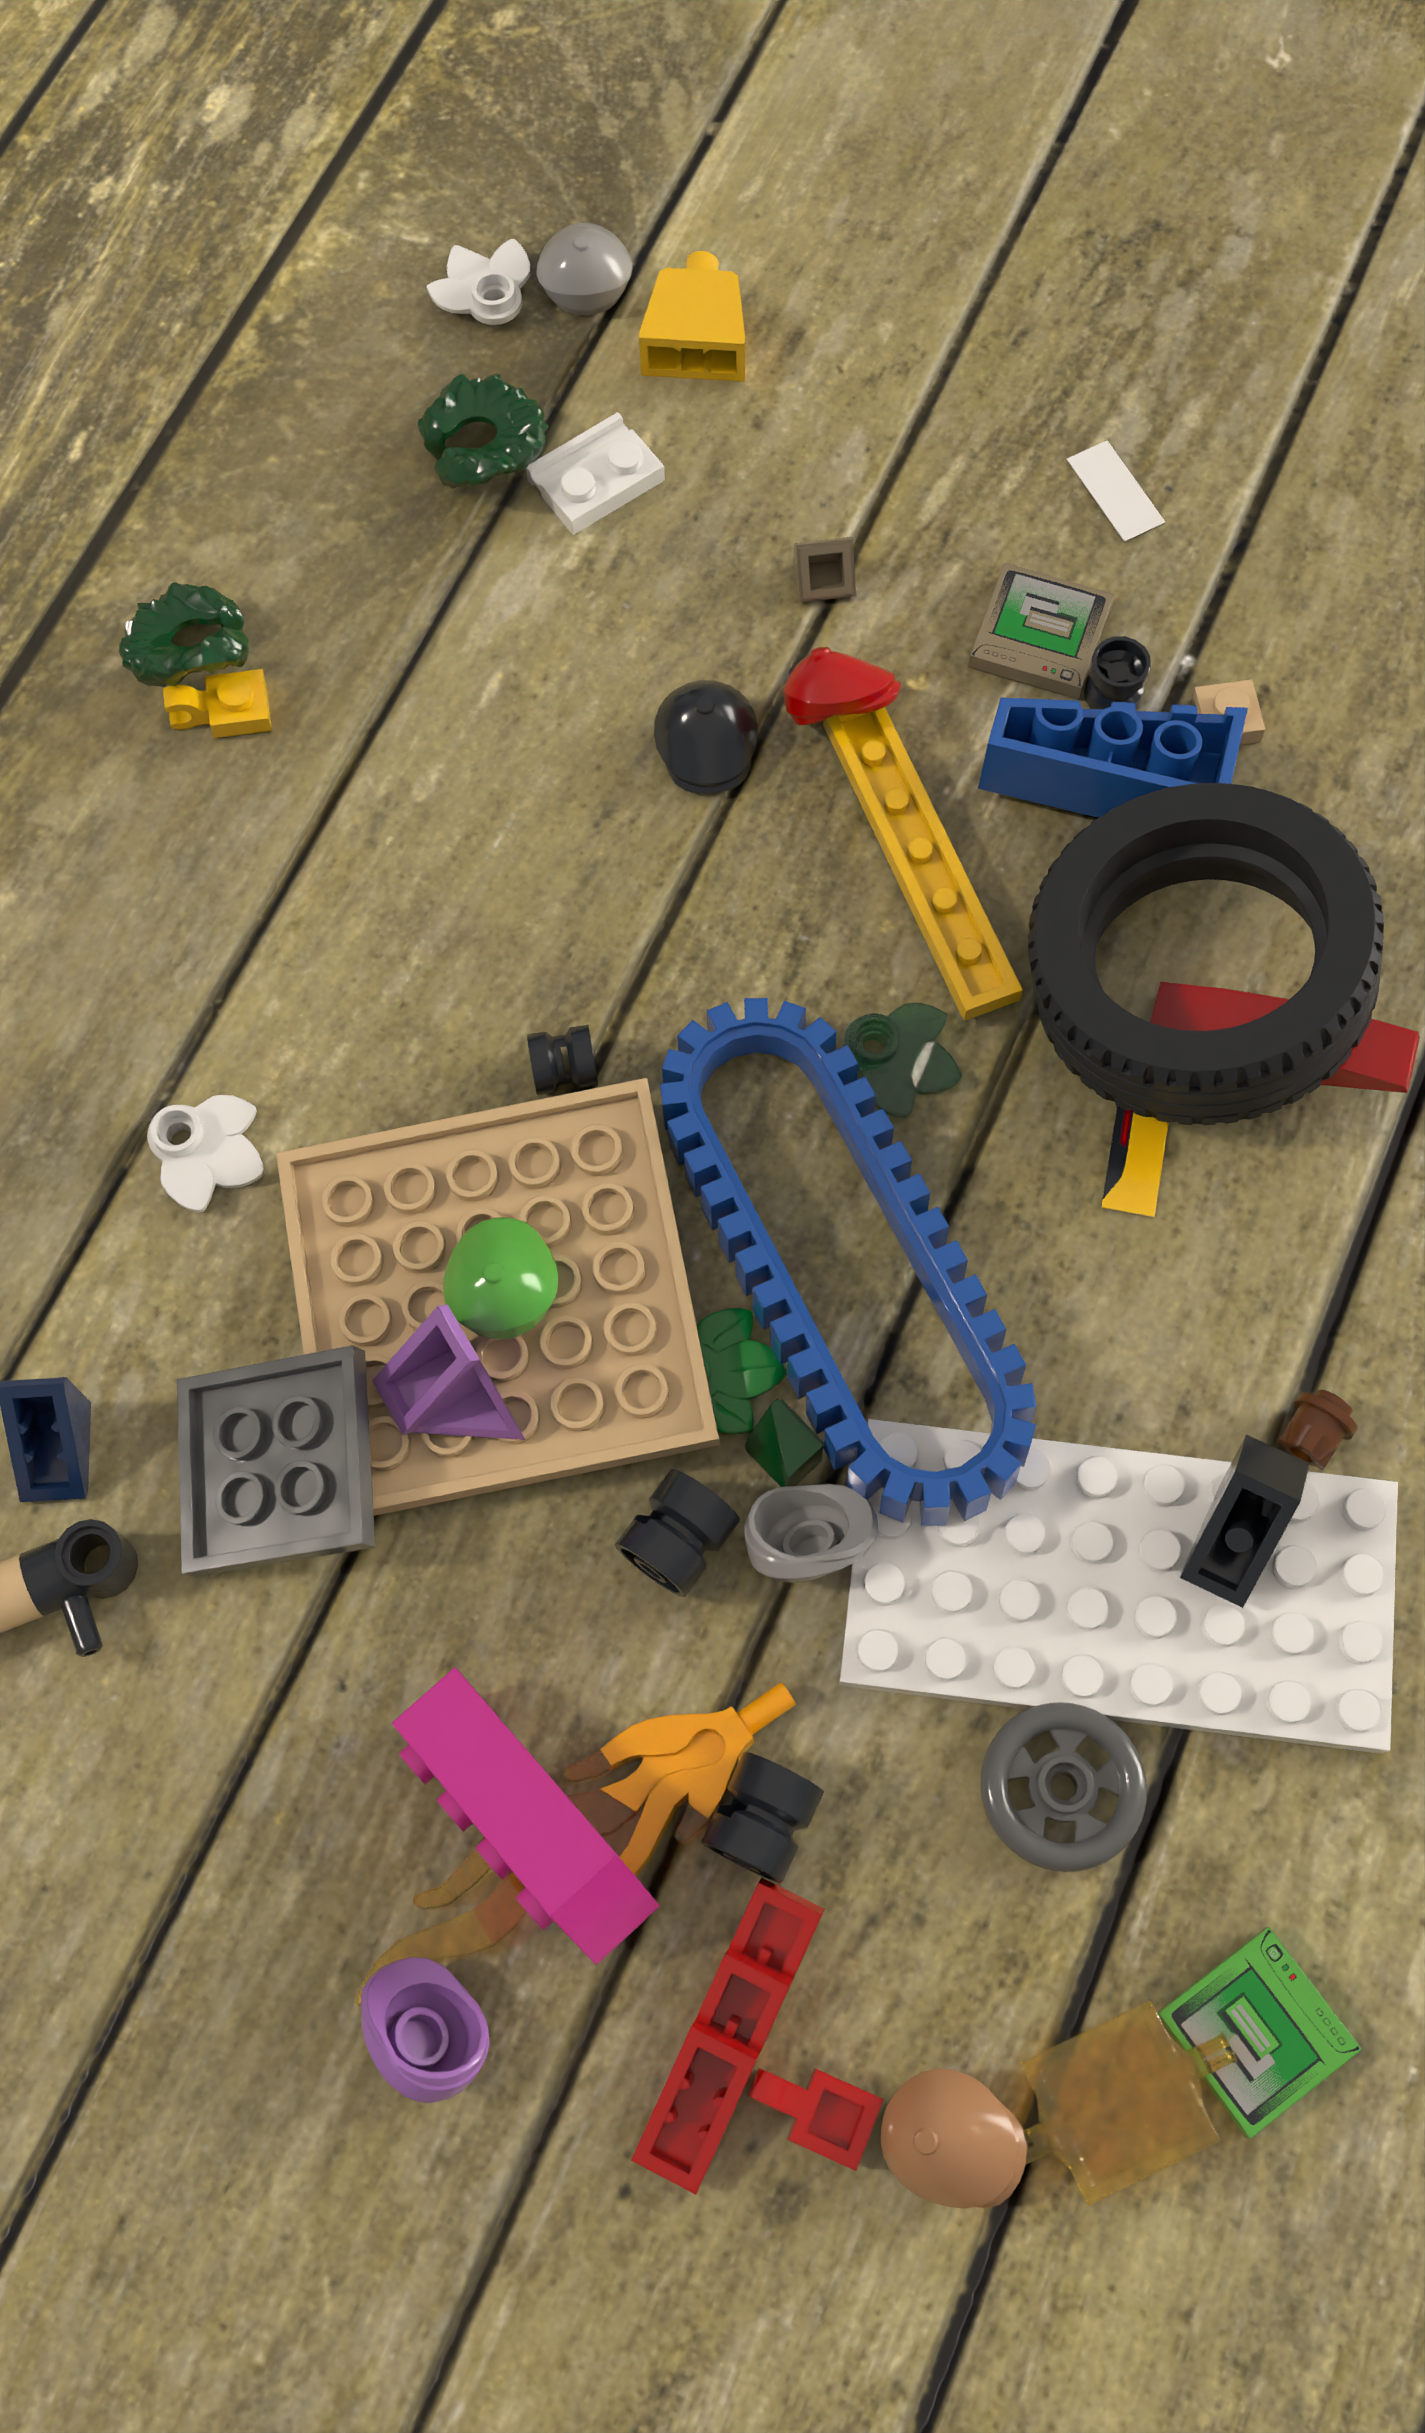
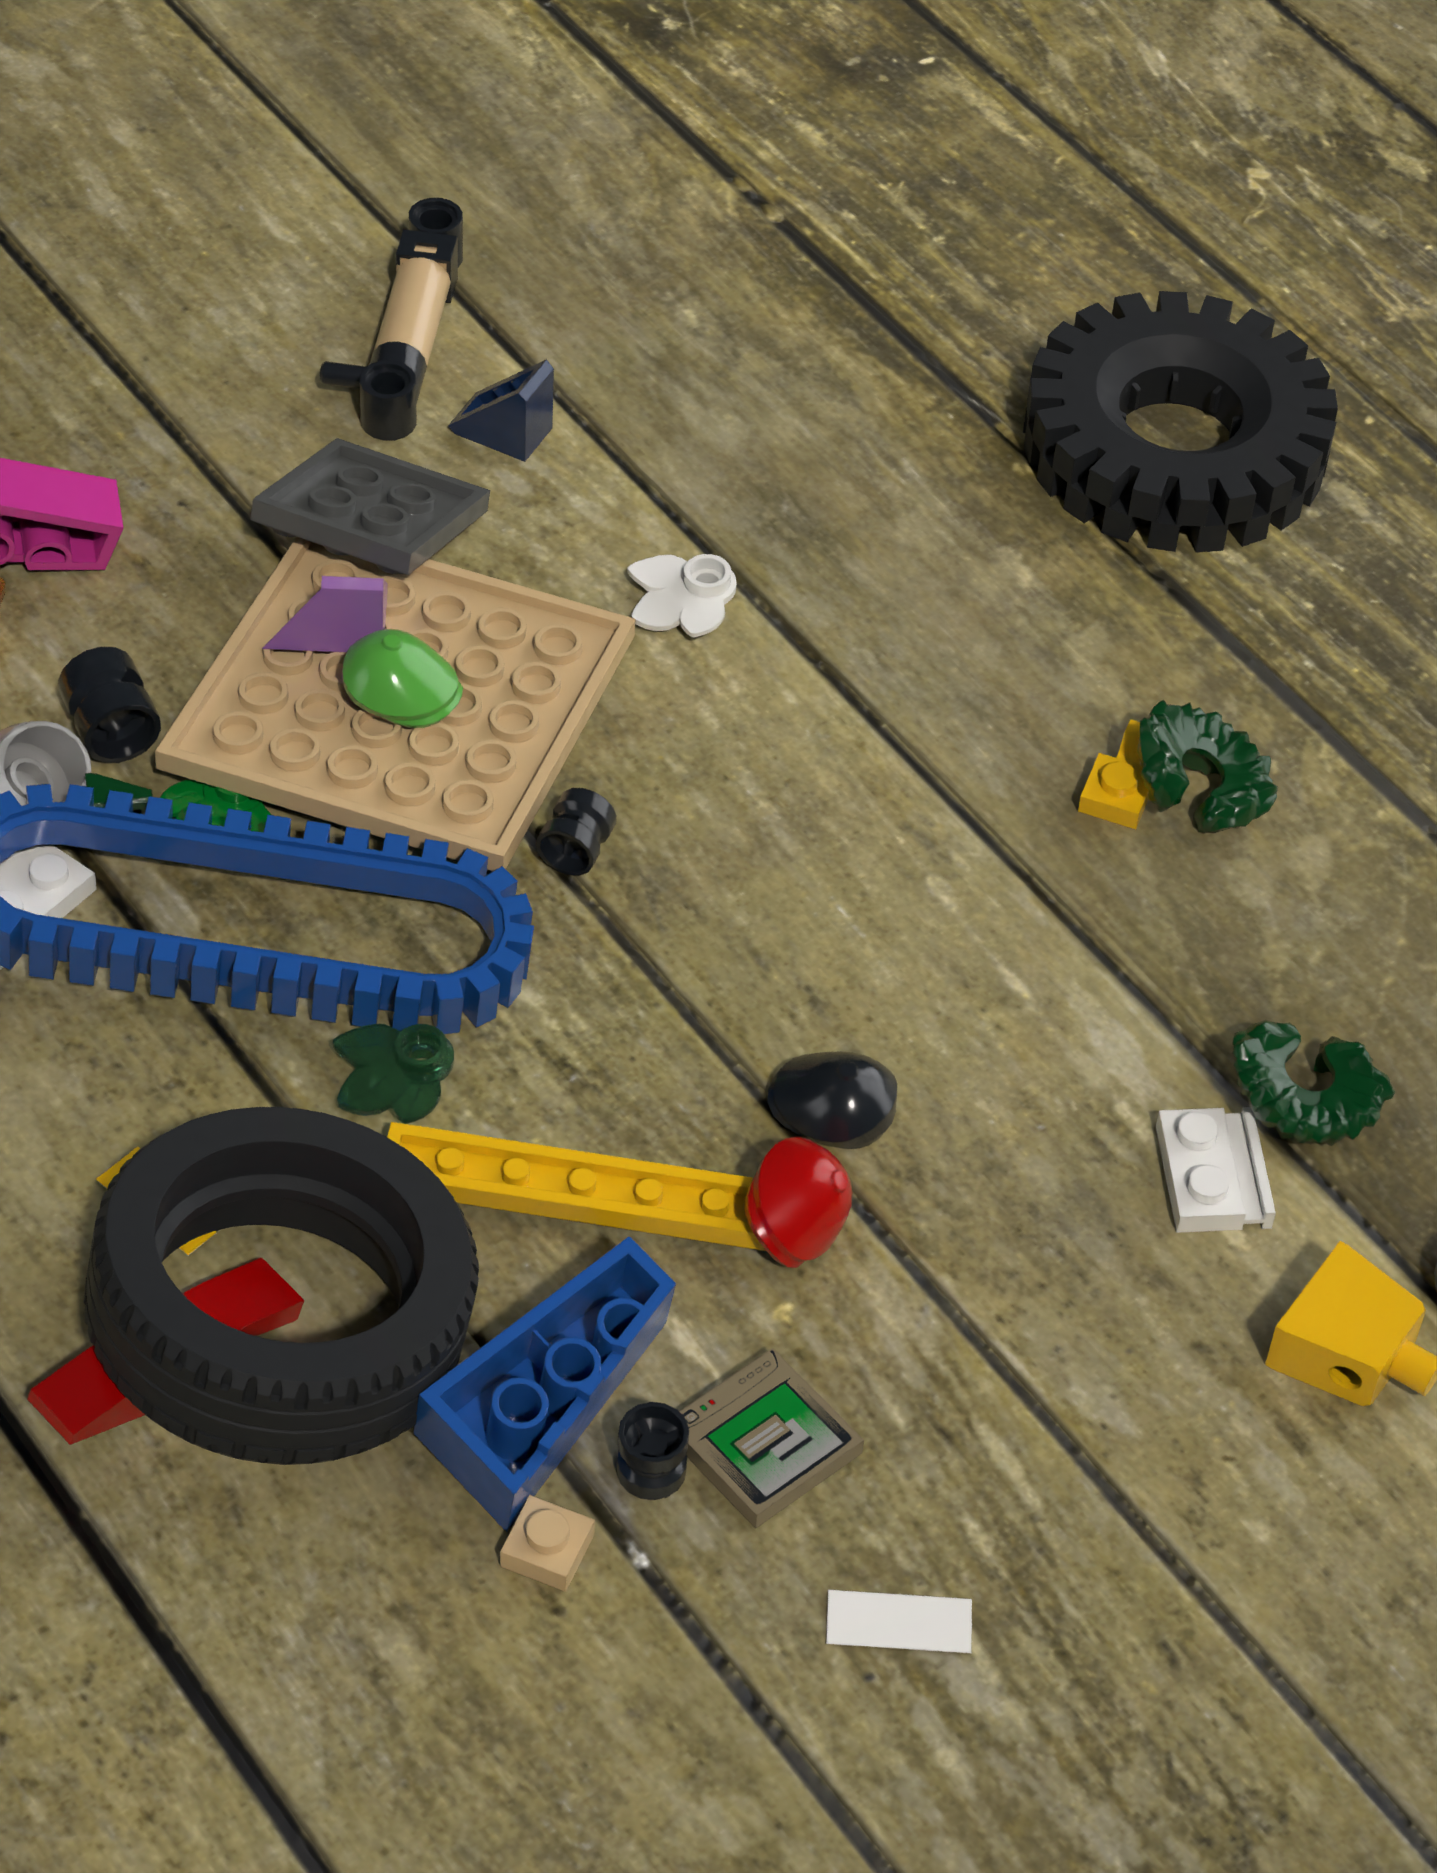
camera: 115 degrees right, 20 degrees down
dark tan slope [793,537,856,602] -> none

